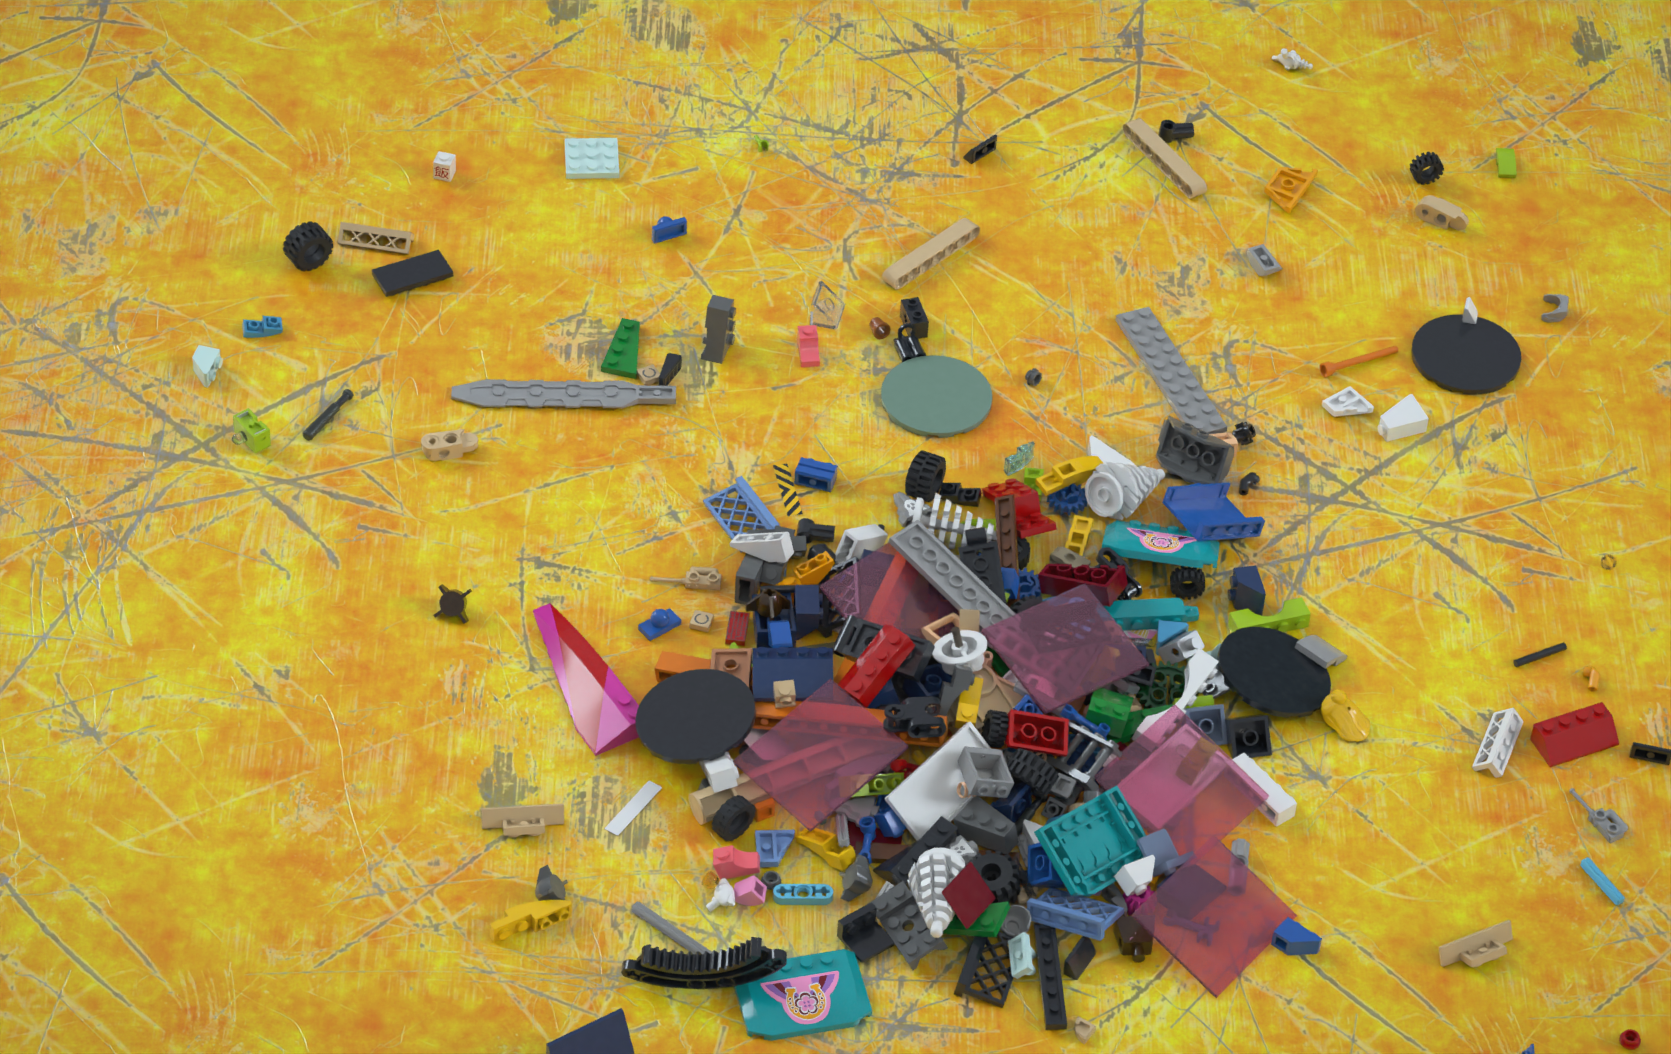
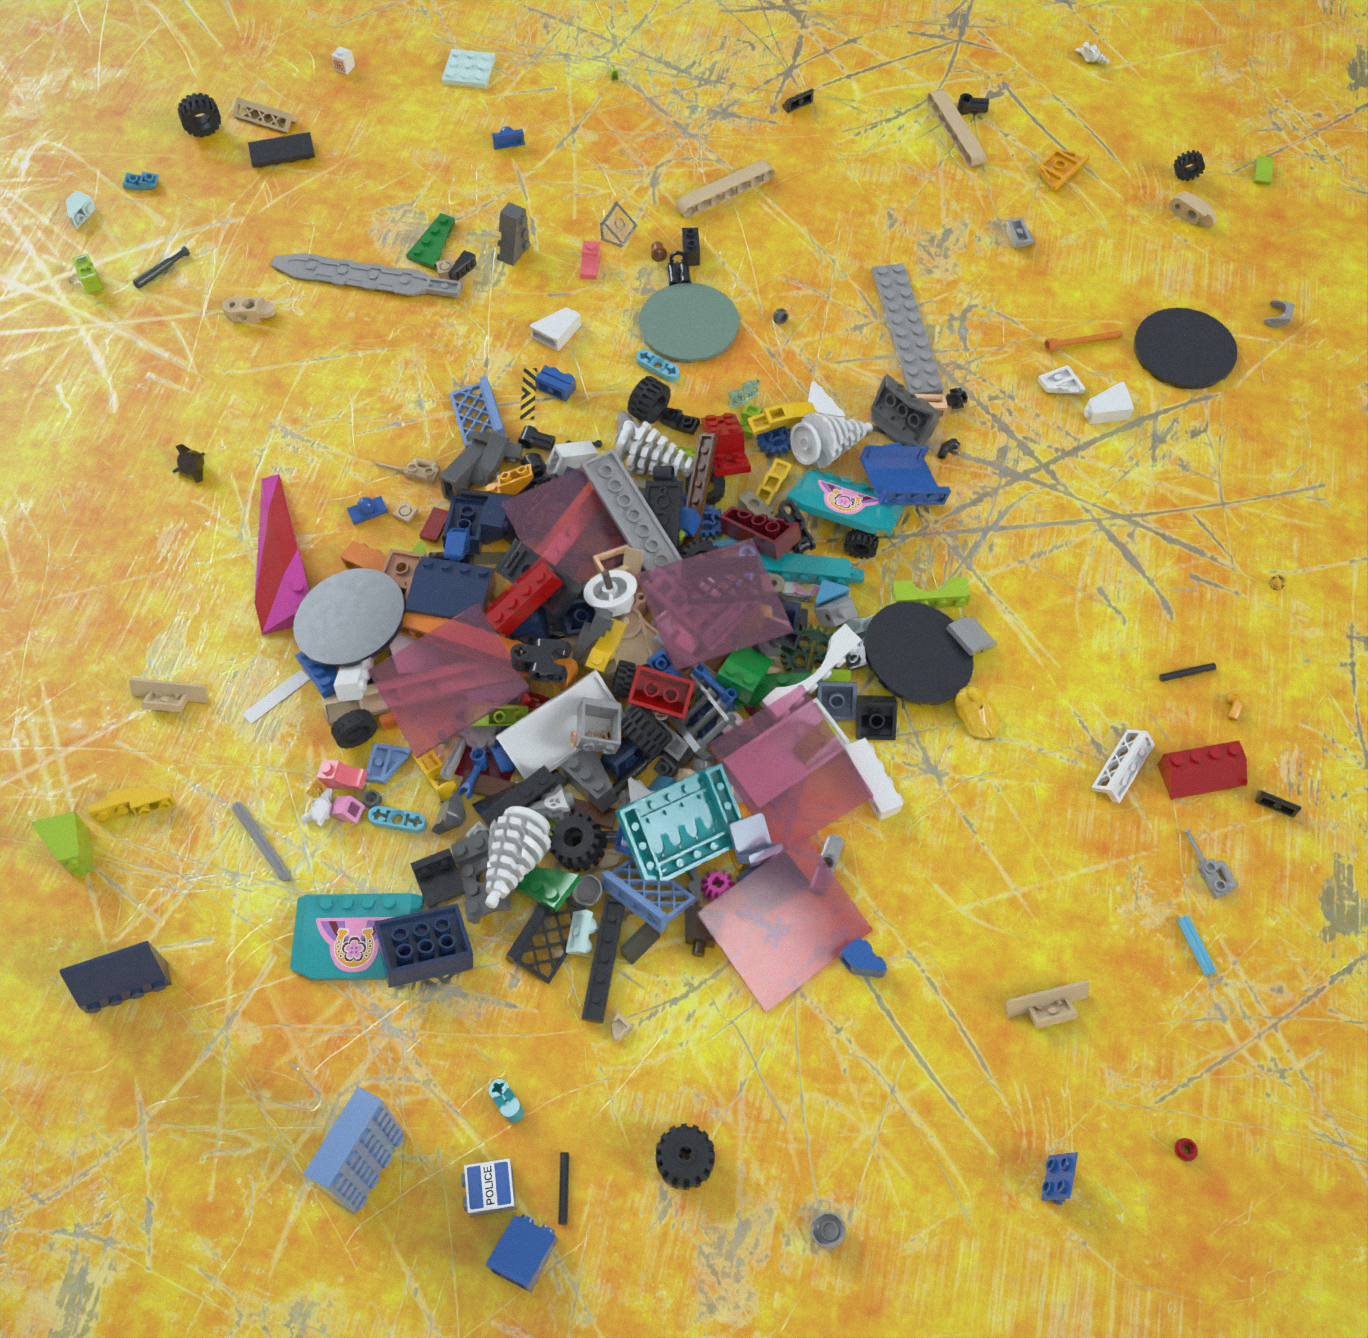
camera: 15 degrees right, 15 degrees up
dark grey piece [535,865,568,901] -> none
black gear [621,937,787,989] -> none
white slope [729,532,794,564] -> none
dark brown piece [745,588,791,621] -> none
tan brick [773,680,796,709] -> none
dark red sticker [942,862,995,929] -> none
black piece [1009,854,1037,899] -> none
white slope [1114,855,1155,897] -> none
dark blue slope [1228,566,1266,616] -> none
white slope [1462,297,1478,324] -> none
none -> lime slope [32,811,93,876]
none -> blue wing [295,651,338,699]
none -> dark blue slope [374,903,473,988]
none -> white slope [529,307,581,351]
none -> medium azure beam [636,350,679,382]

